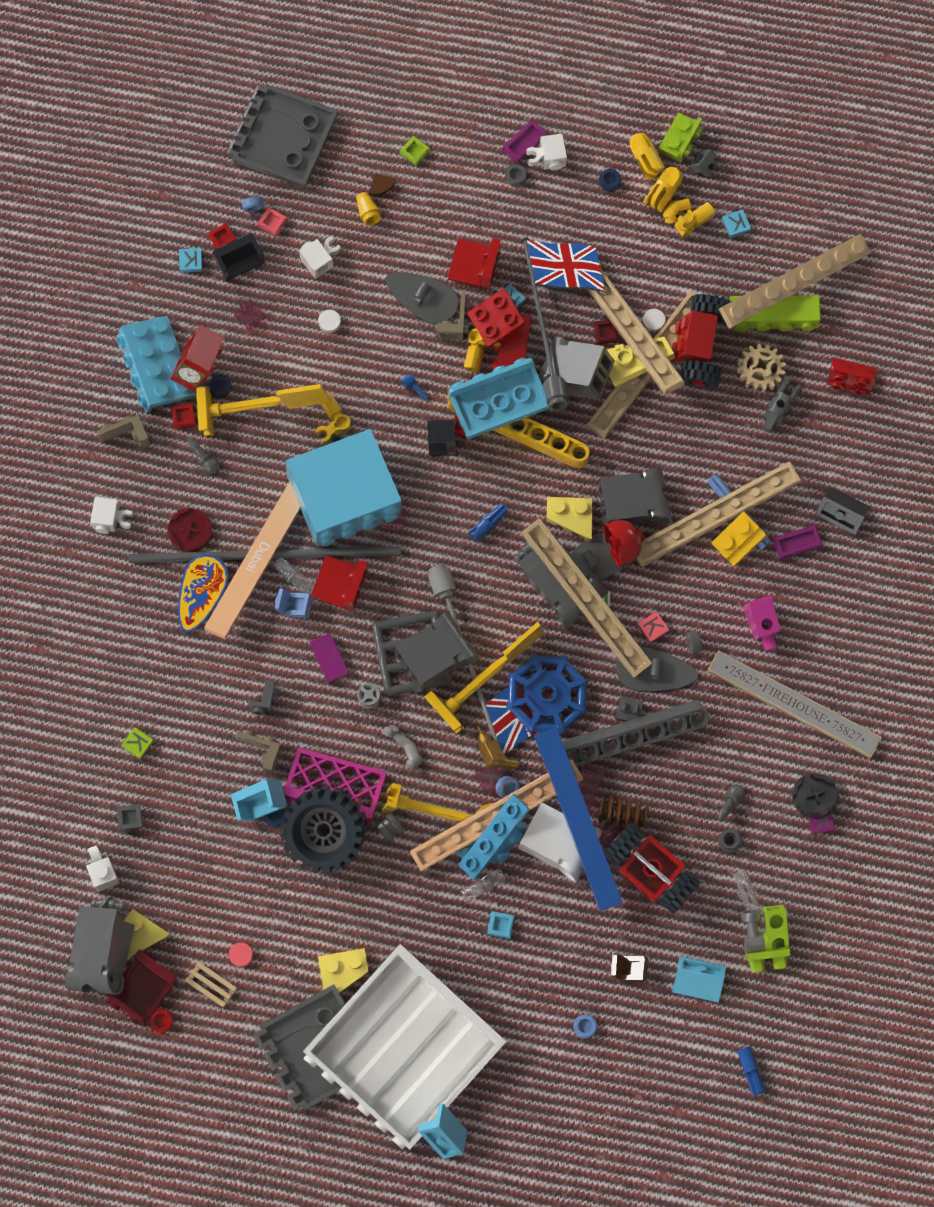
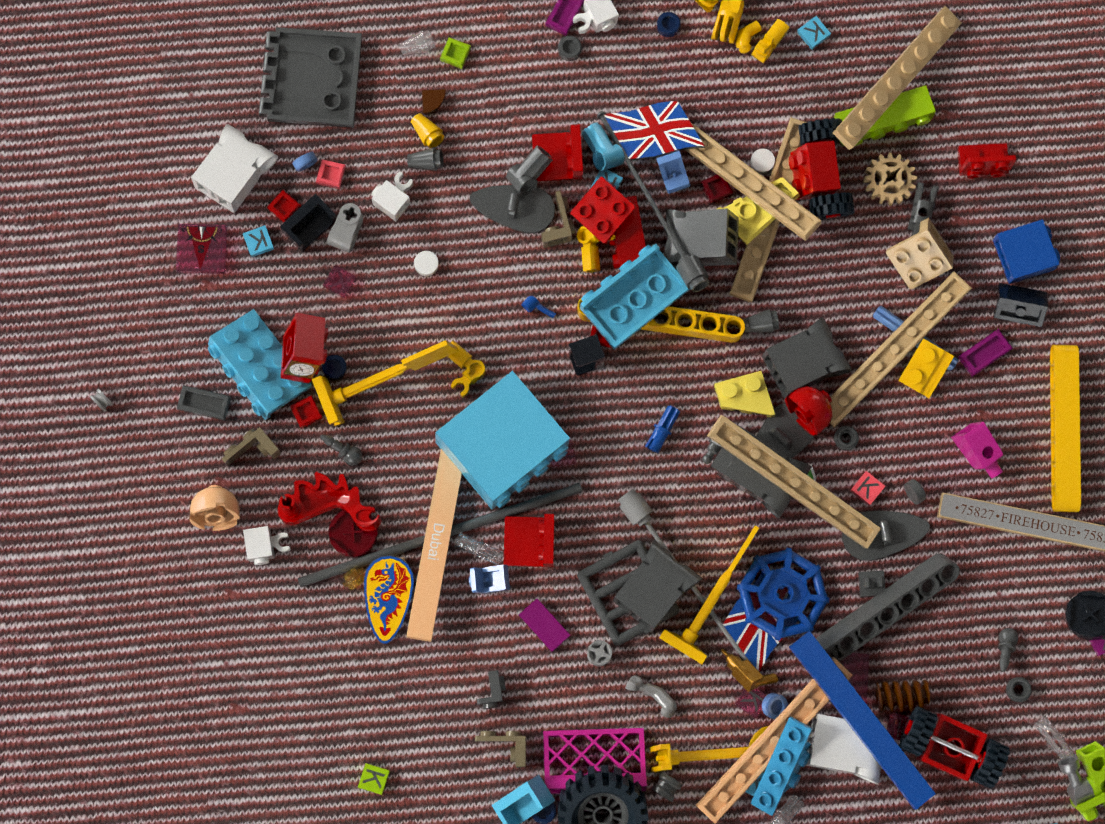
camera: 20 degrees left, 5 degrees up
none -> light grey bush [89,388,113,413]
none -> clear pink tile [176,224,228,274]
none -> dark grey tile [177,385,231,421]
none -> light nougat cylinder [190,485,240,531]
none -> white piece [191,124,278,214]
none -> red animal [277,471,382,532]
none -> light grey piece [327,203,363,253]
none -> clear yellow plate [342,568,365,590]
none -> clear cone [399,29,436,57]
none -> dark grey cone [407,147,444,171]
none -> dark grey piece [506,145,553,196]
none -> medium azure piece [581,122,625,171]
none -> medium blue bracket [656,151,690,194]
none -> dark grey cone [743,309,780,333]
none -> dark grey plate [834,426,859,451]
none -> tan bracket [886,218,954,289]
none -> blue brick [993,219,1060,284]
none -> yellow beam [1050,345,1081,512]

